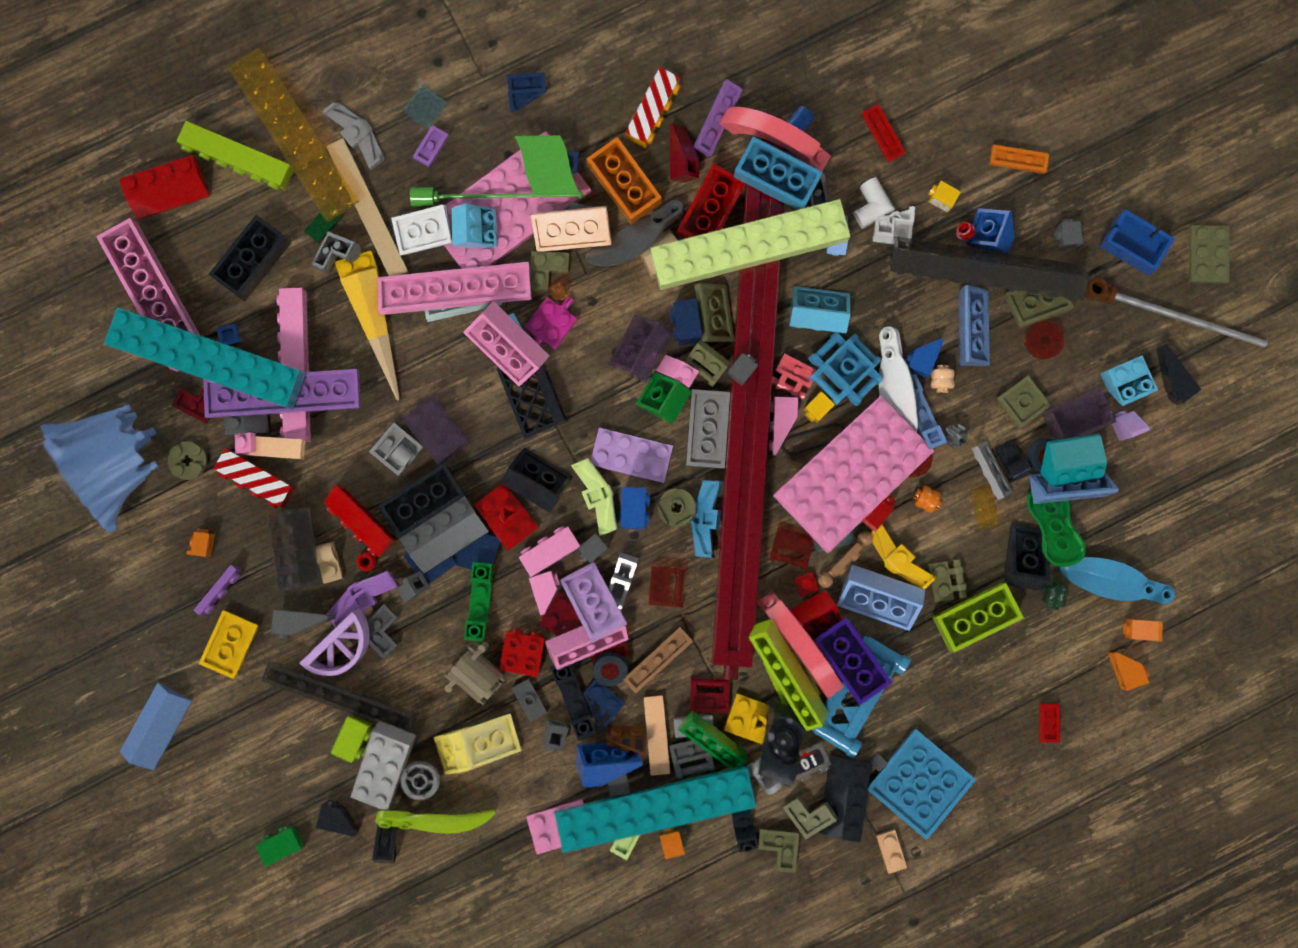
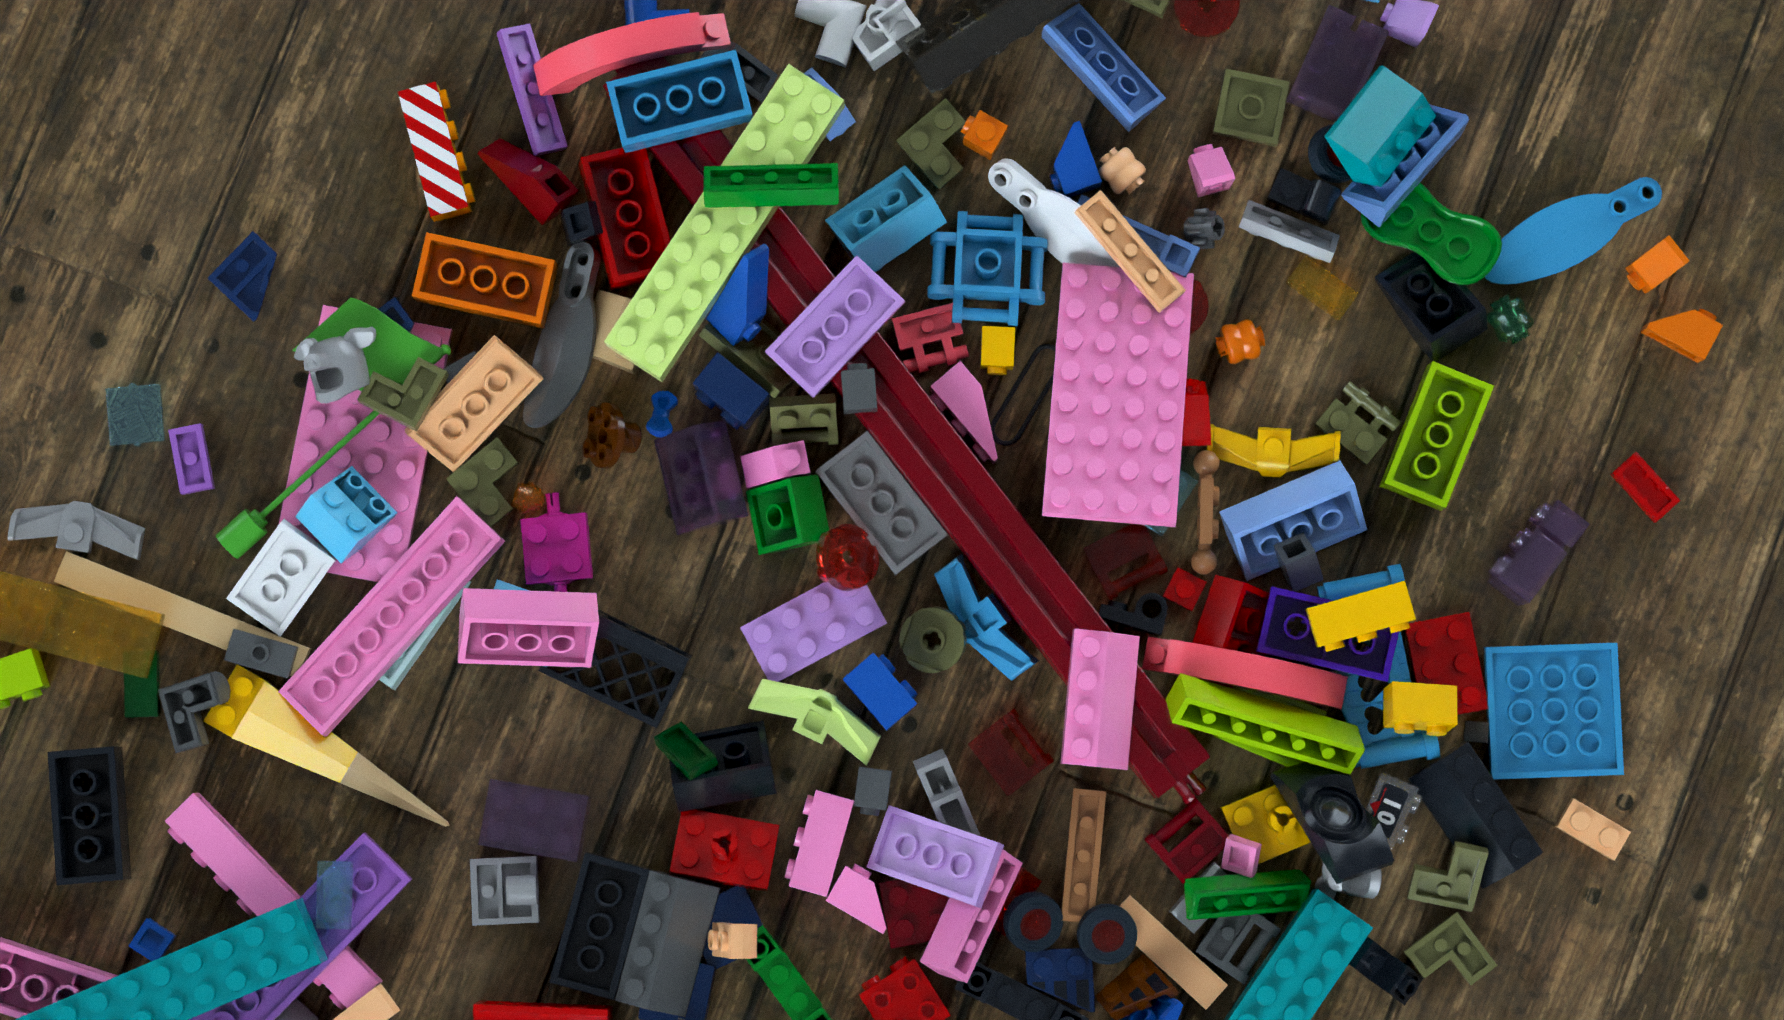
camera: 40 degrees left, 0 degrees up
none -> dark grey plate [224,628,299,679]
none -> light grey piece [294,326,376,403]
none -> clear light blue plate [316,860,353,929]
none -> olive plate [357,357,449,432]
none -> black slope [560,201,603,247]
none -> reddish brown plate [582,402,642,469]
none -> blue piece [646,391,678,437]
none -> dark green tile [654,721,718,781]
none -> green slope [703,163,839,208]
none -> blue slope [706,243,769,346]
none -> light nougat plate [708,922,757,959]
none -> lavender plate [765,255,905,398]
none -> clear red plate [816,524,879,591]
none -> olive plate [896,98,966,191]
none -> orange brick [961,110,1008,160]
none -> bright pink slope [1060,629,1140,770]
none -> light nougat tile [1074,190,1186,313]
none -> black wheel [1077,904,1137,964]
none -> black plate [1098,593,1168,637]
none -> bright pink slope [1187,144,1235,198]
none -> bright pink plate [1221,834,1262,878]
none -> dark grey brick [1273,532,1324,592]
none -> yellow brick [1306,581,1416,652]
none -> yellow brick [1383,681,1458,736]
none -> red plate [1404,612,1487,715]
none -> clear purple piece [1487,500,1590,606]

